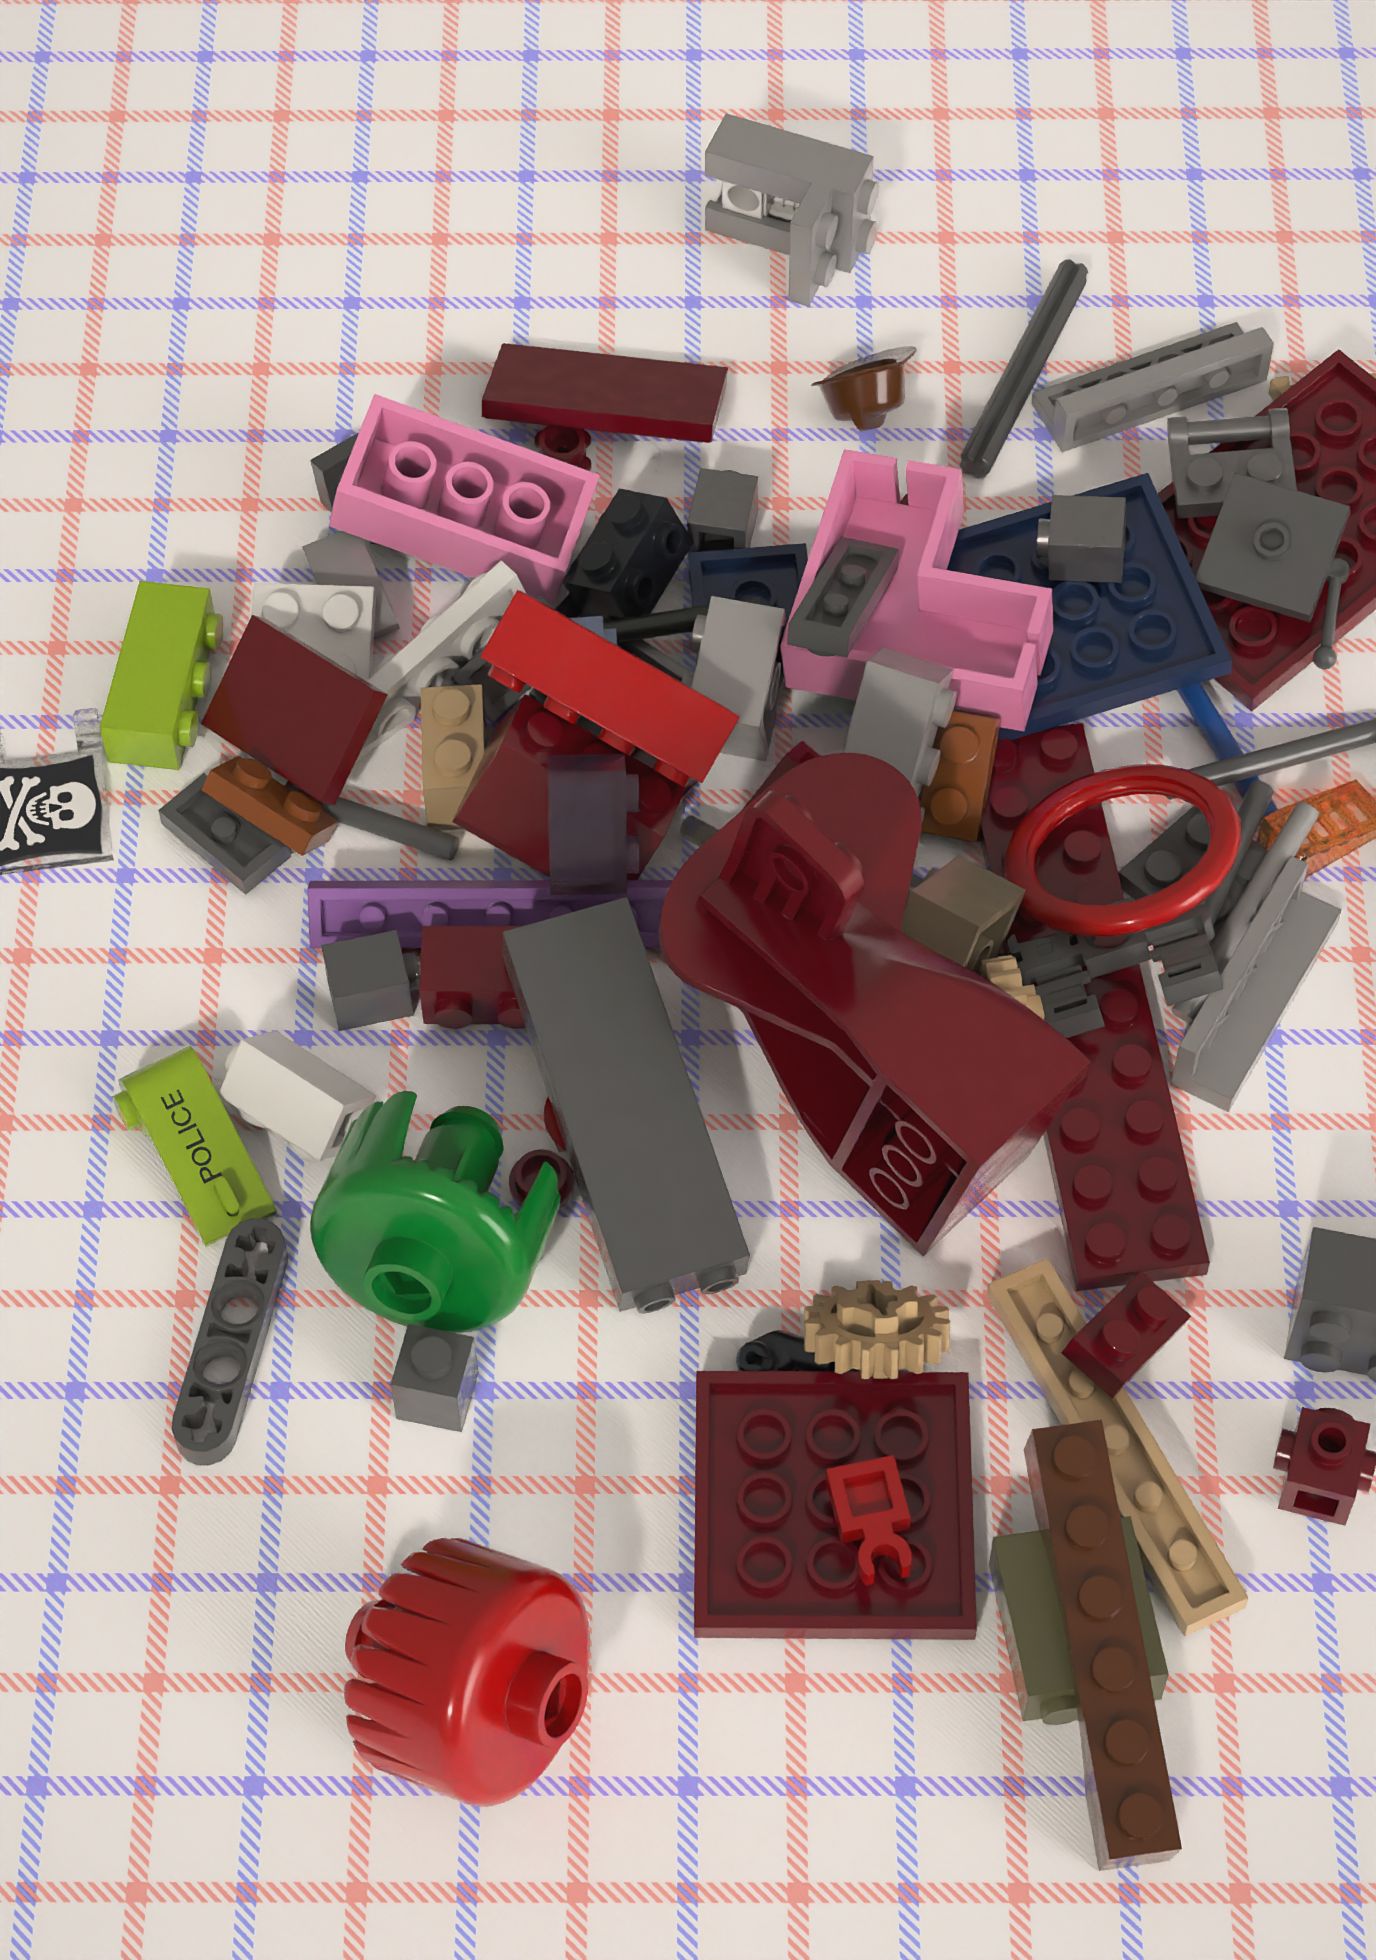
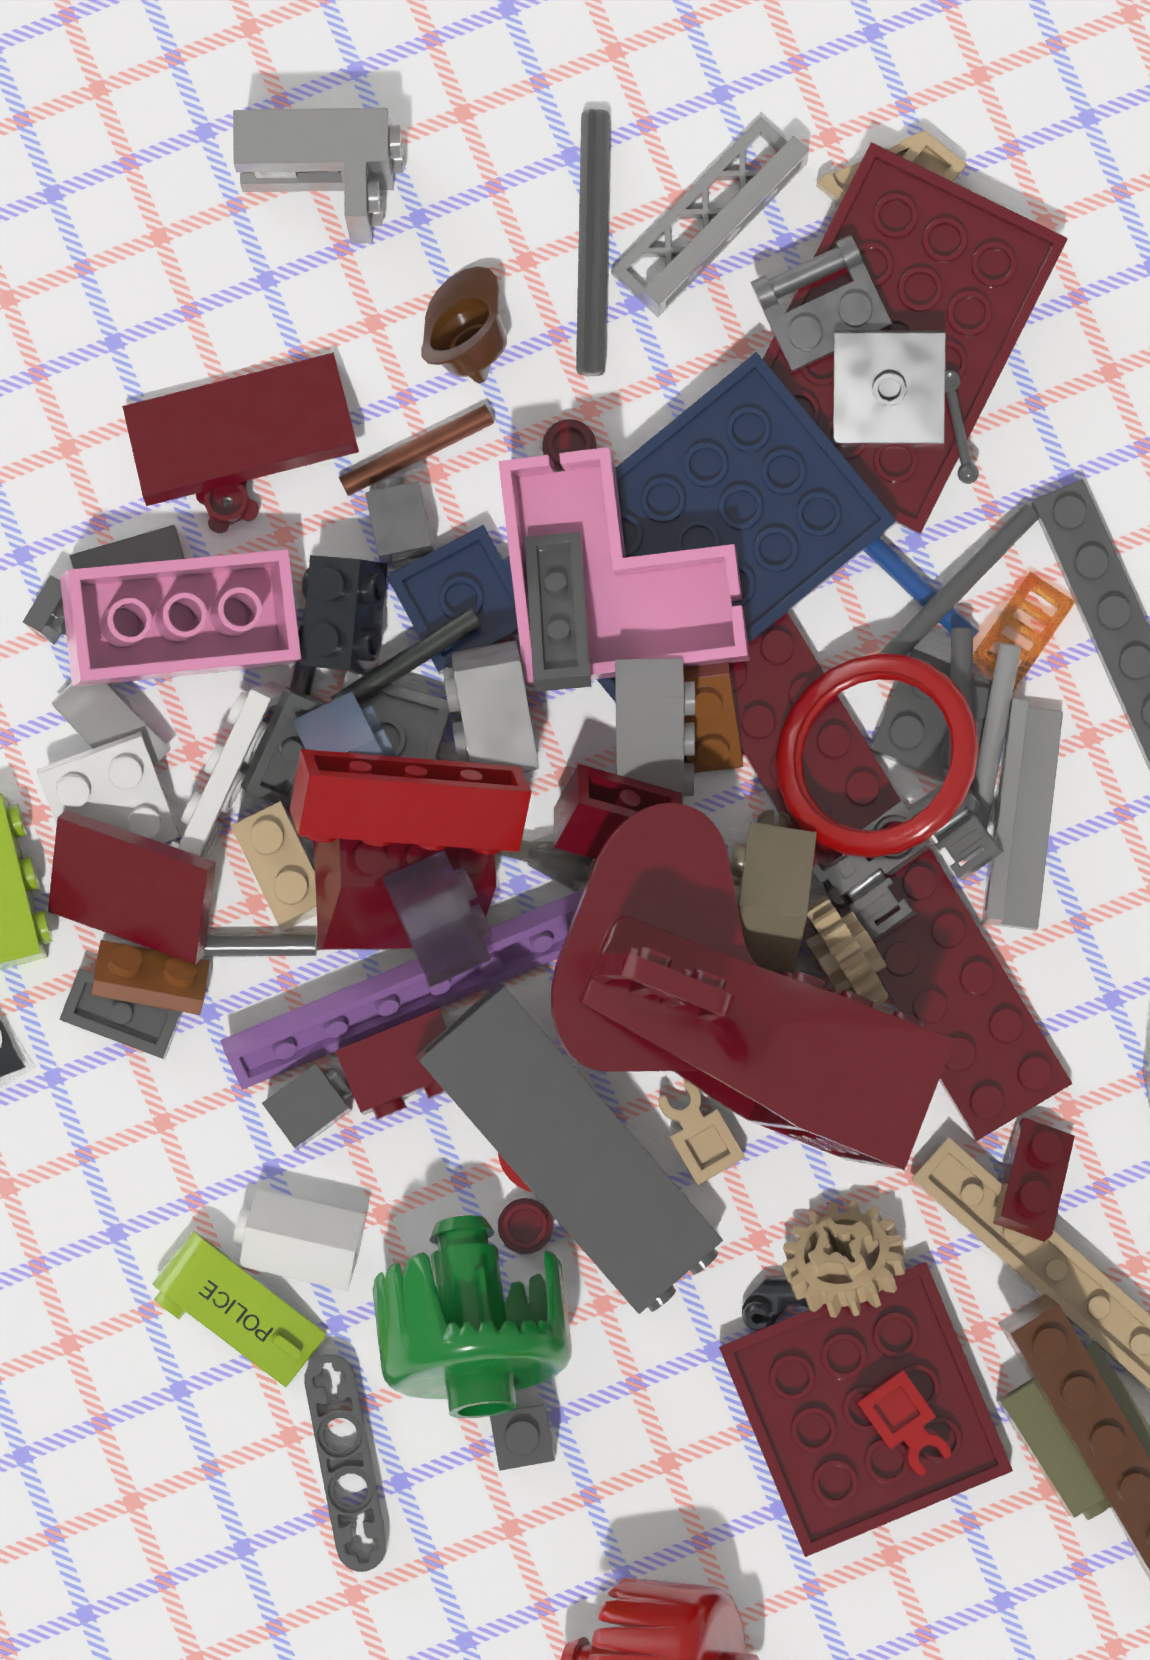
camera: 20 degrees left, 25 degrees up
flat silver brick [1037,495,1126,583] -> none
none -> copper bar [338,404,494,496]
none -> tan plate [658,1082,746,1186]

